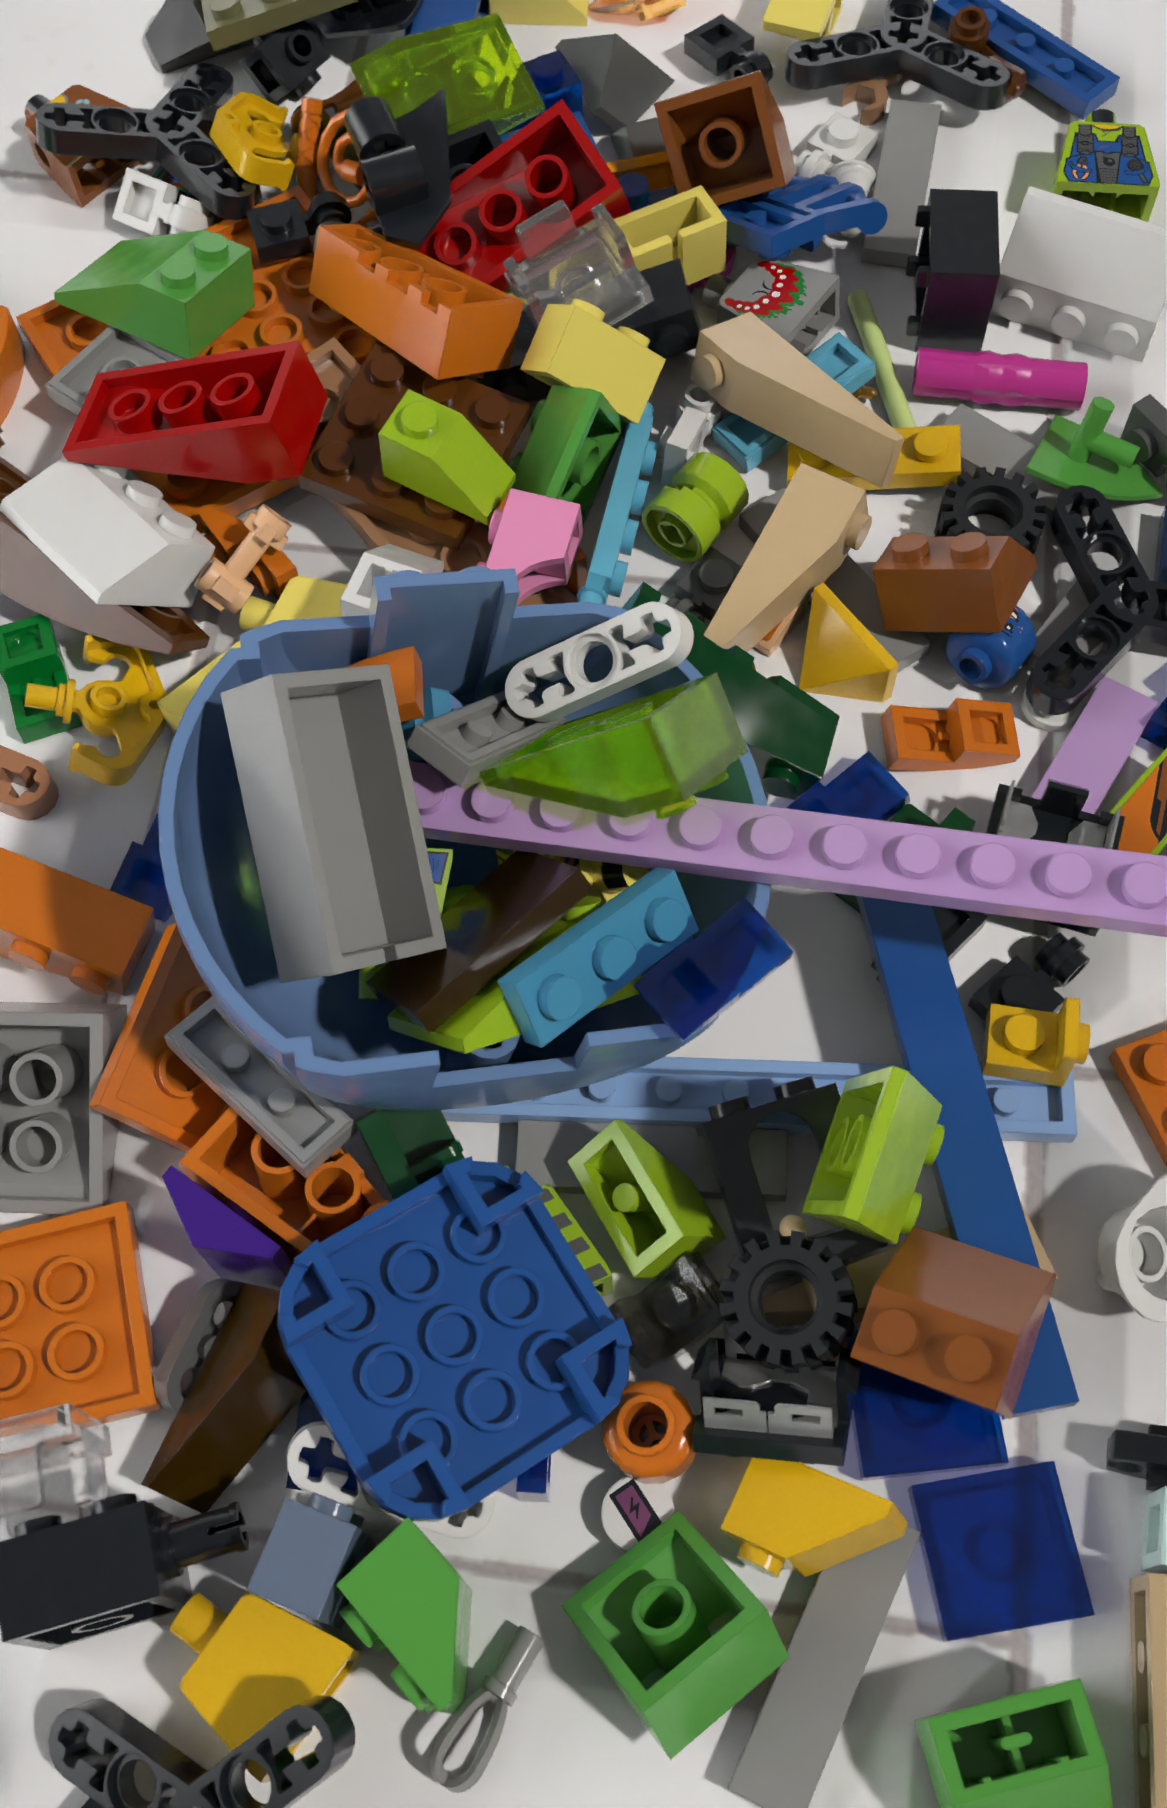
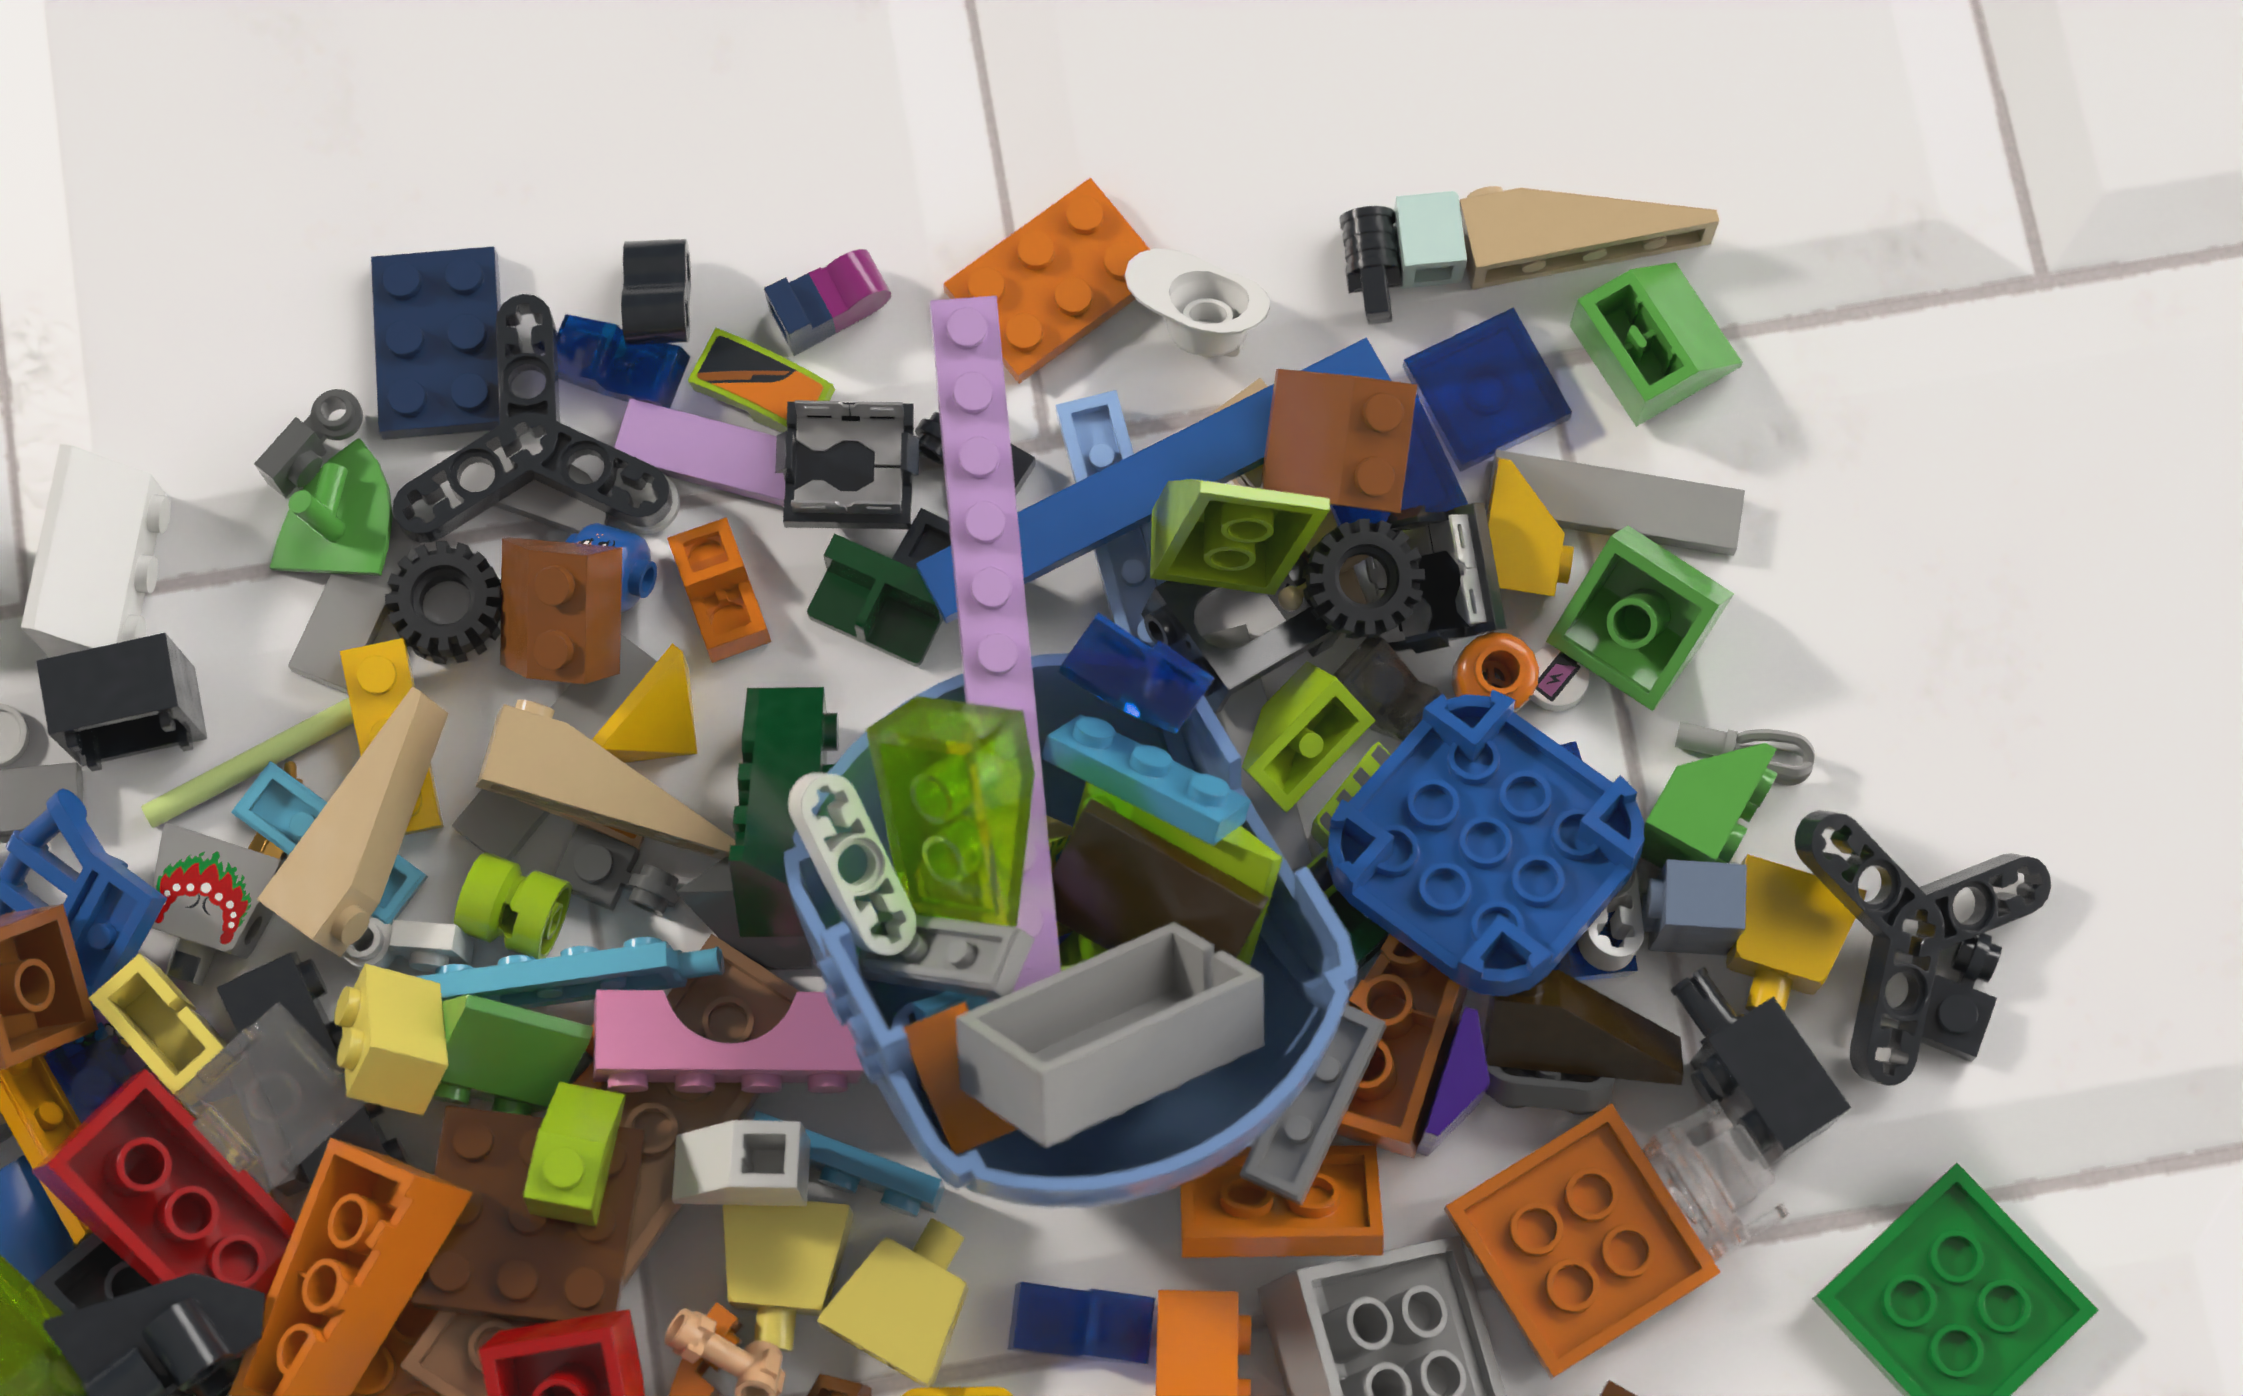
camera: 110 degrees left, 10 degrees up
clear blue slope [787,751,910,821] -> none
dark pink axle [912,347,1088,411] -> none
yellow bracket [982,997,1090,1087] -> none

